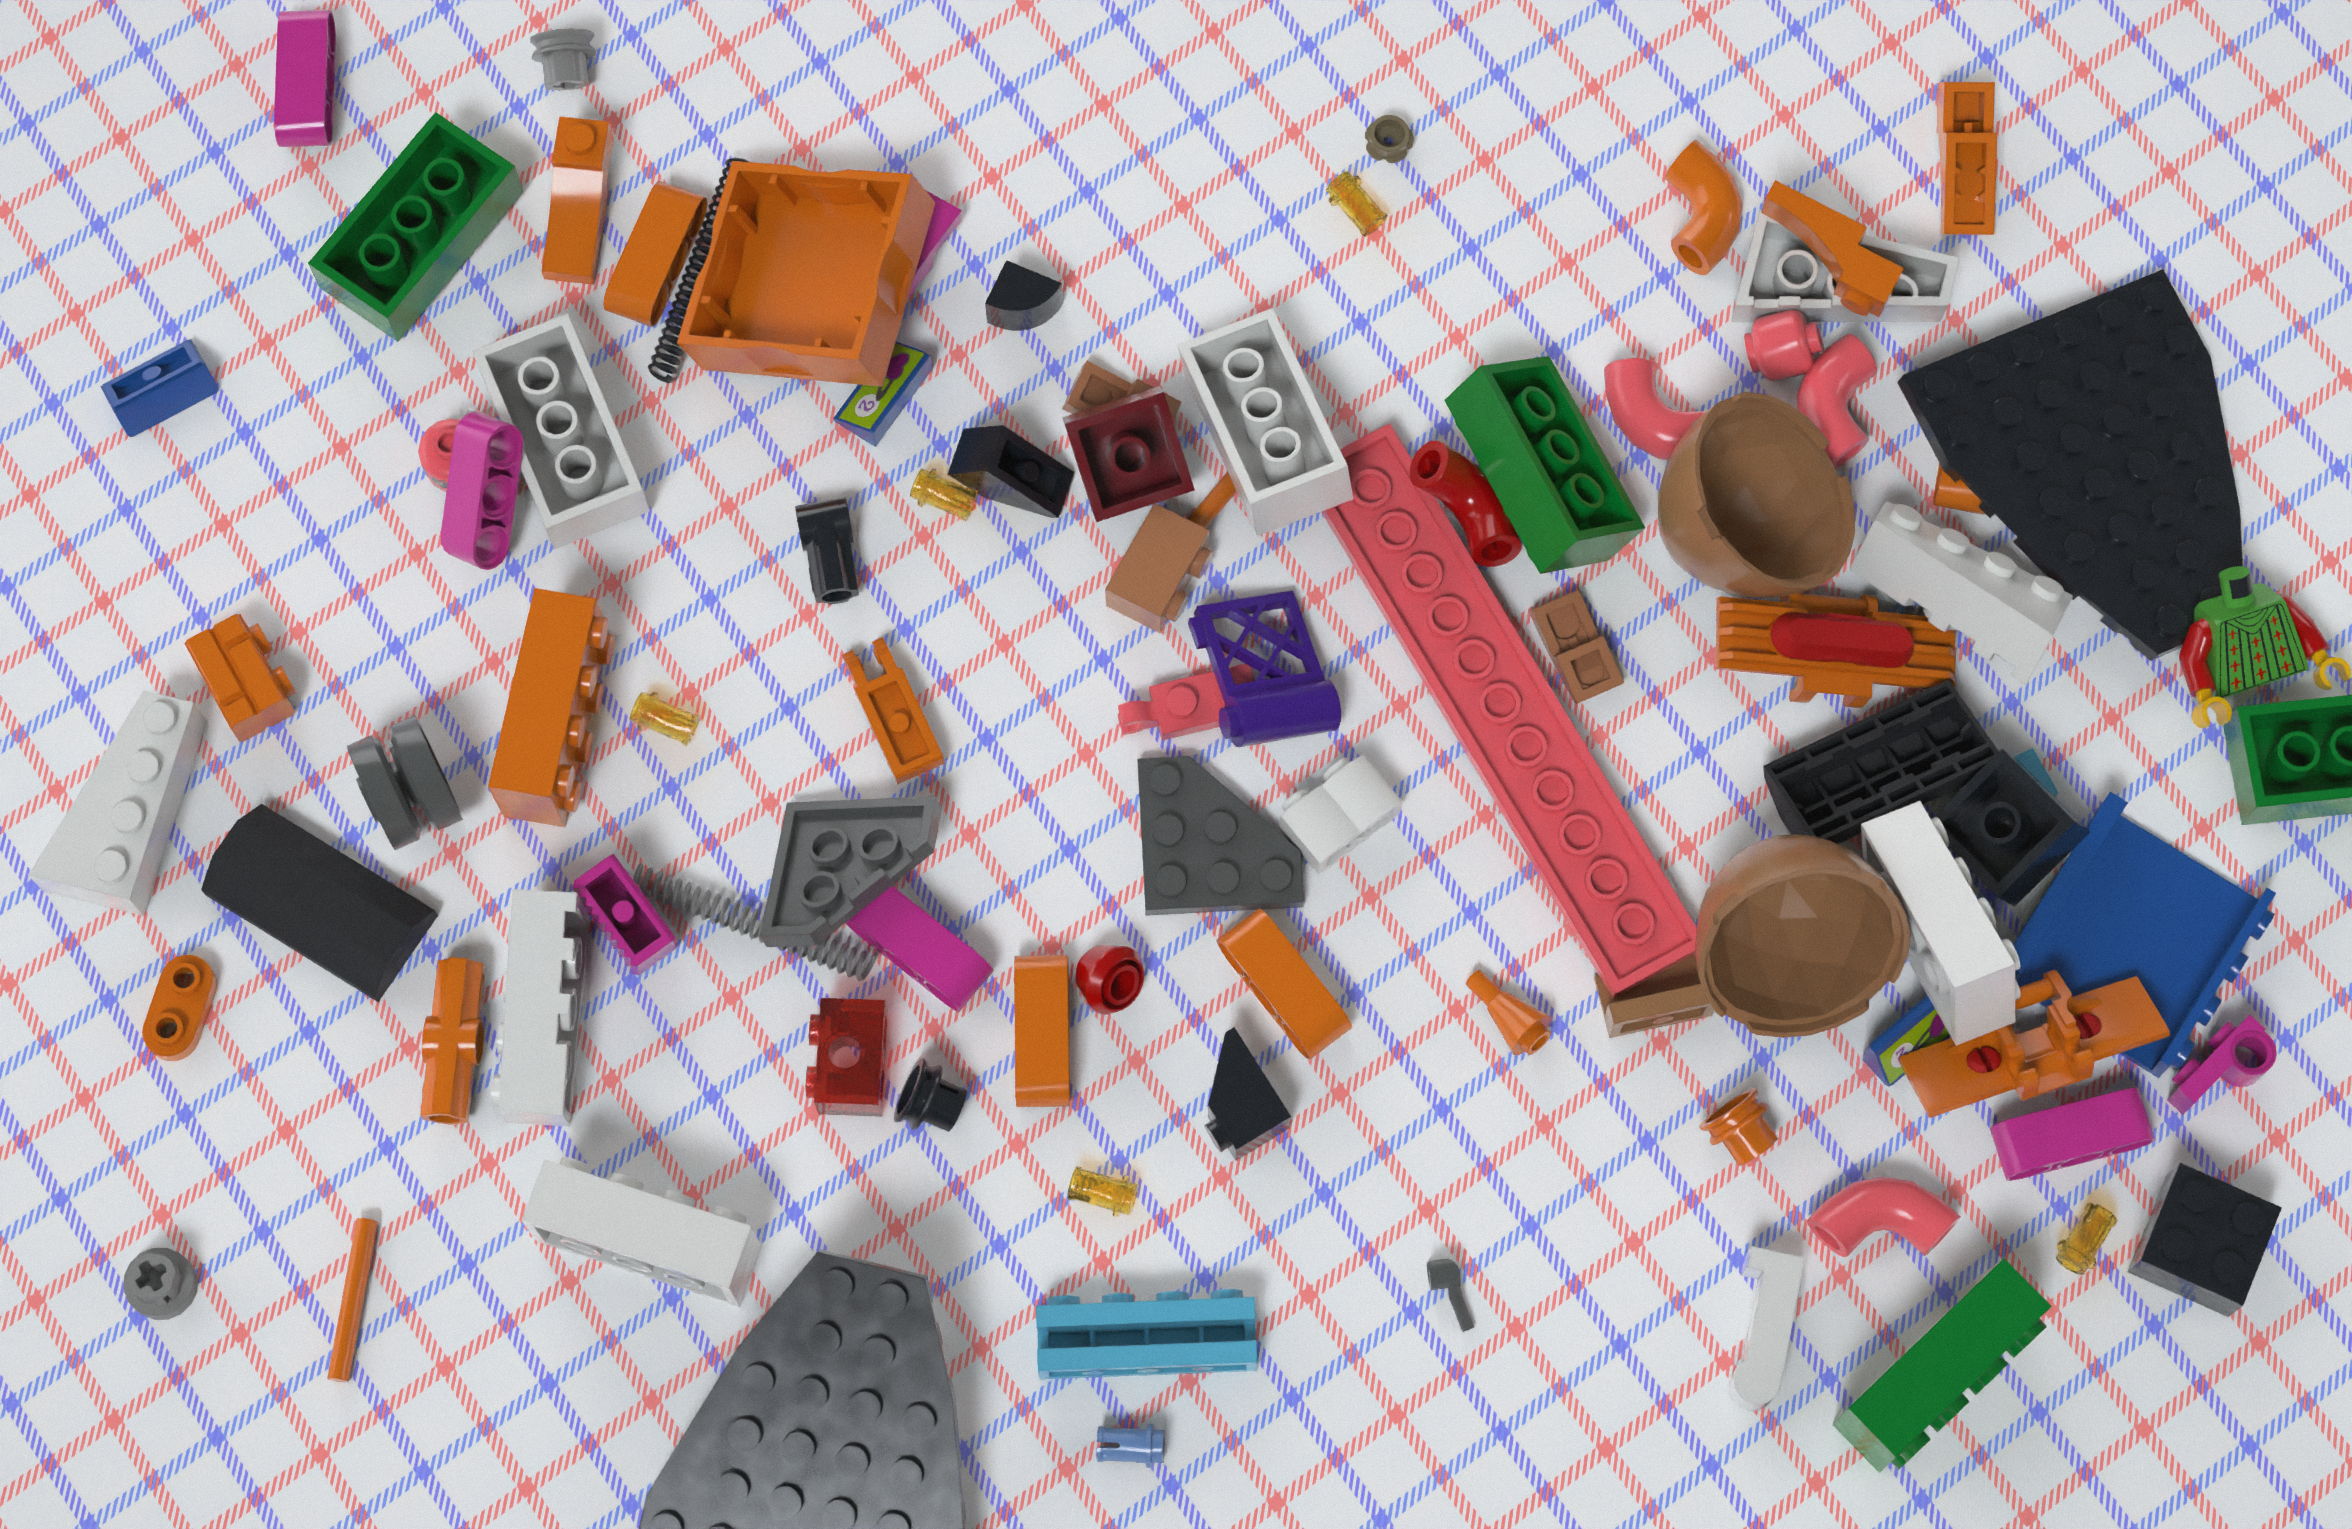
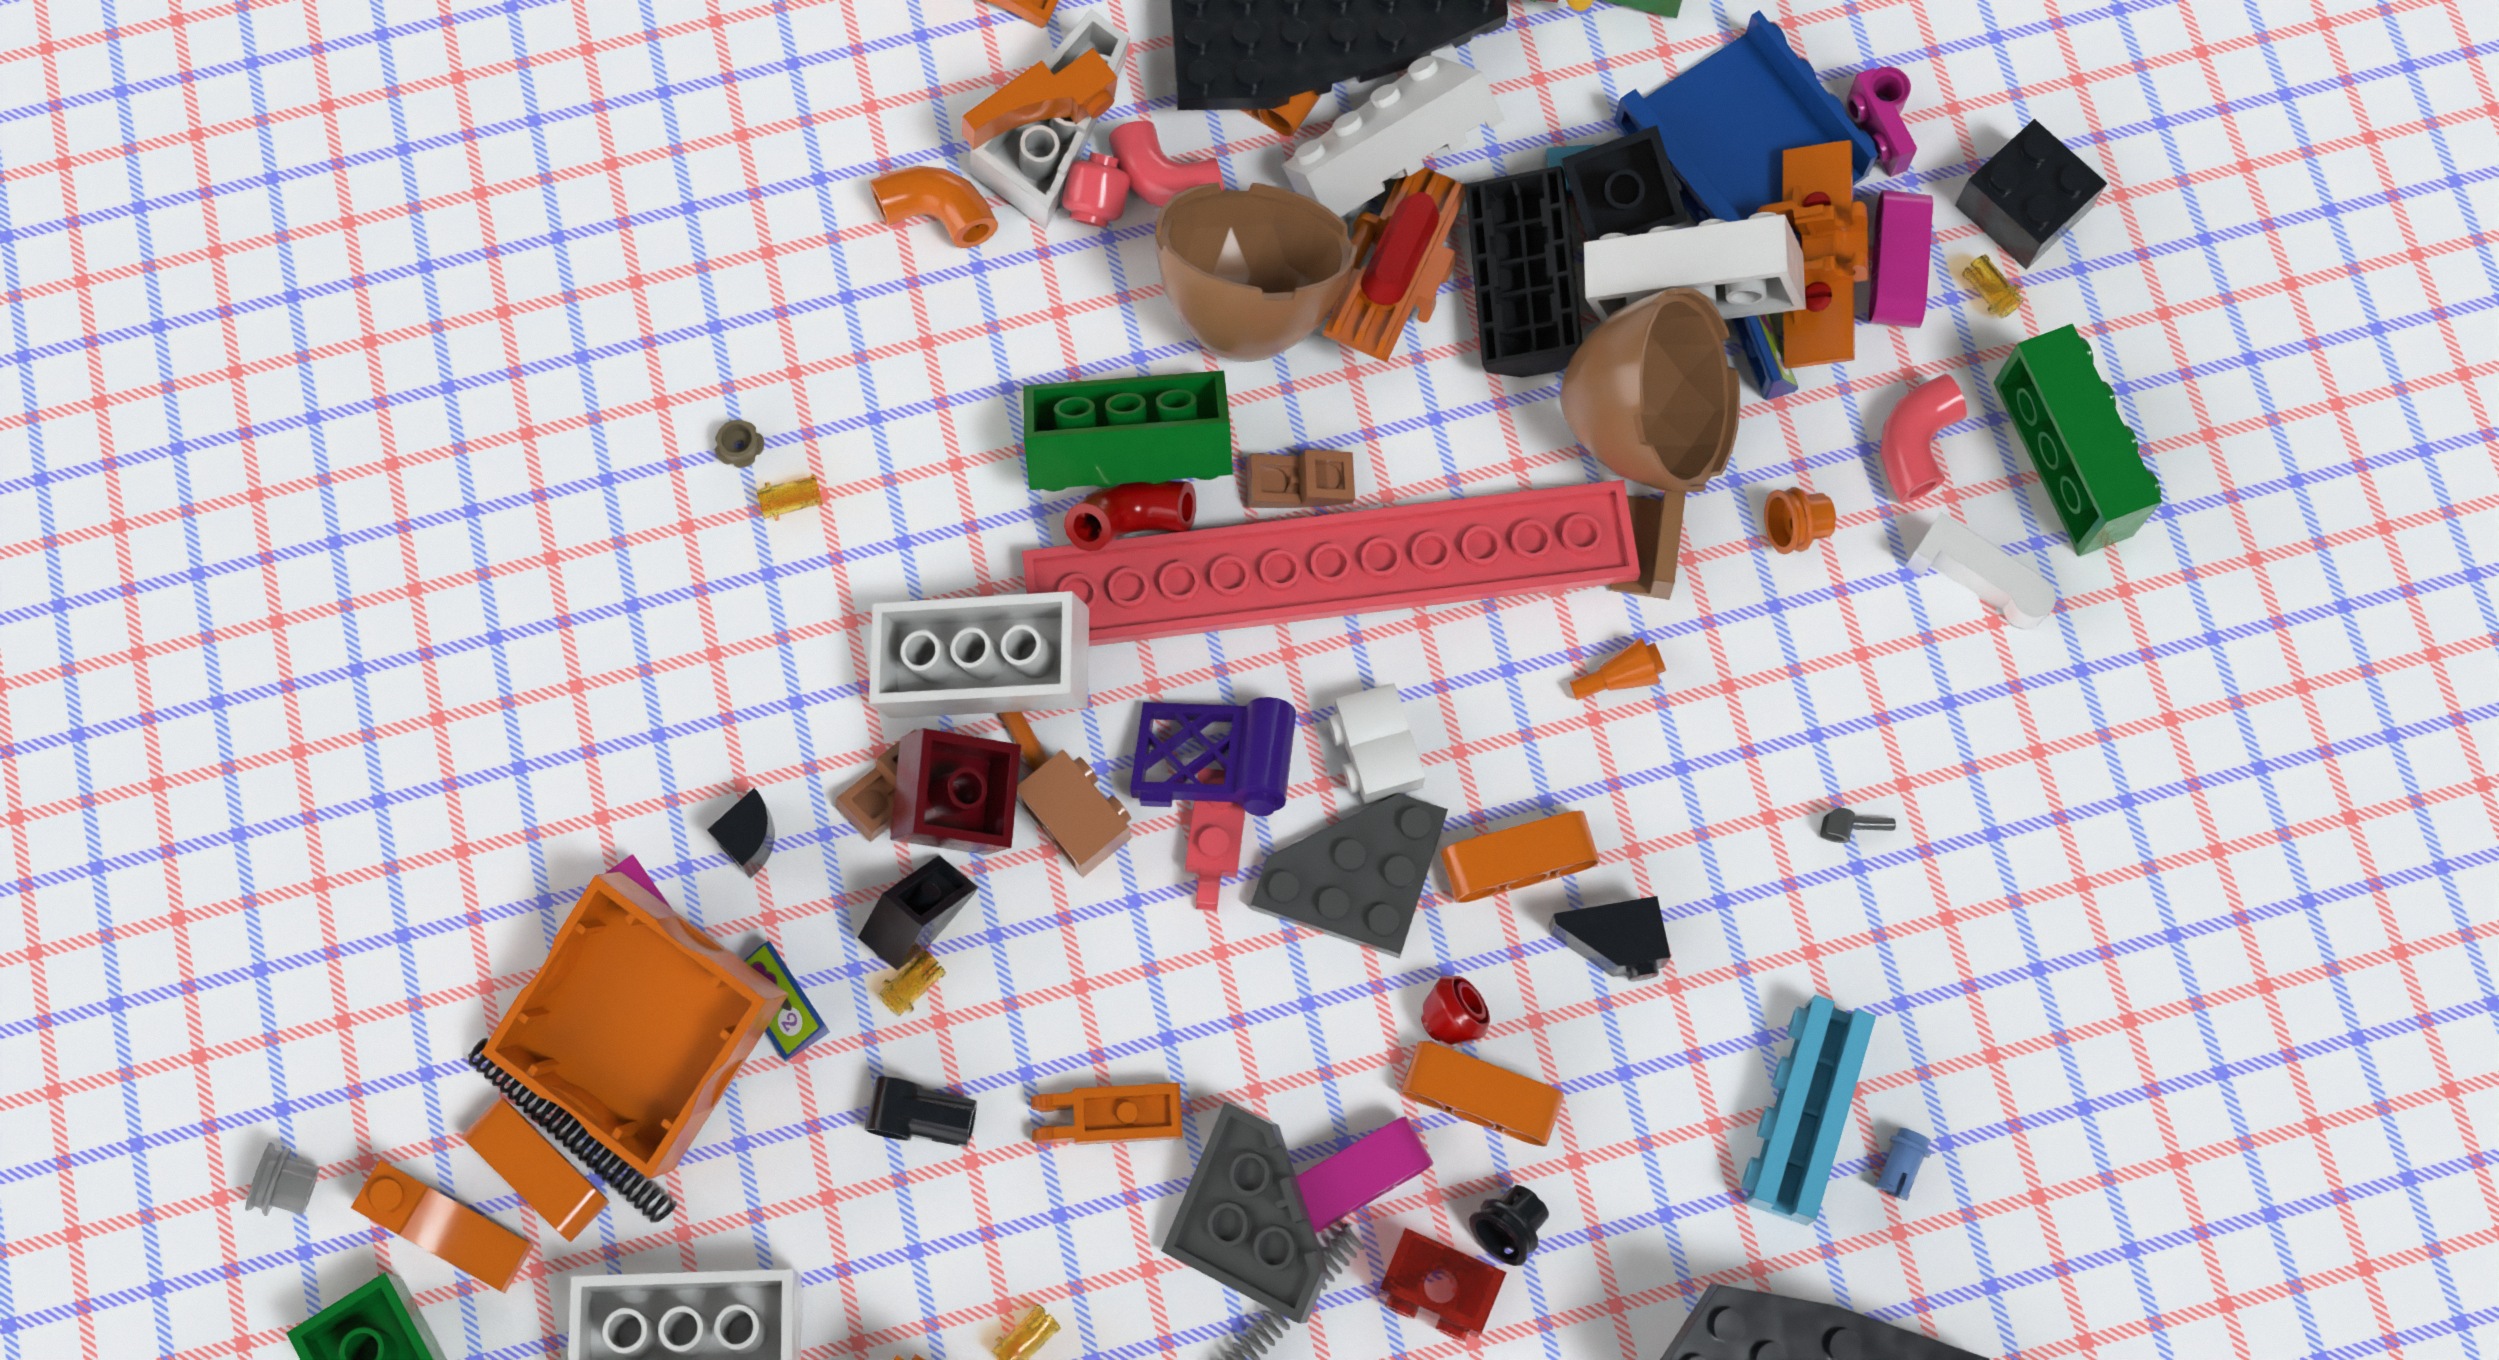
camera: 70 degrees left, 0 degrees up
clear yellow pin [1067,1166,1139,1218] -> none
coral cylinder [1604,358,1706,460] -> none

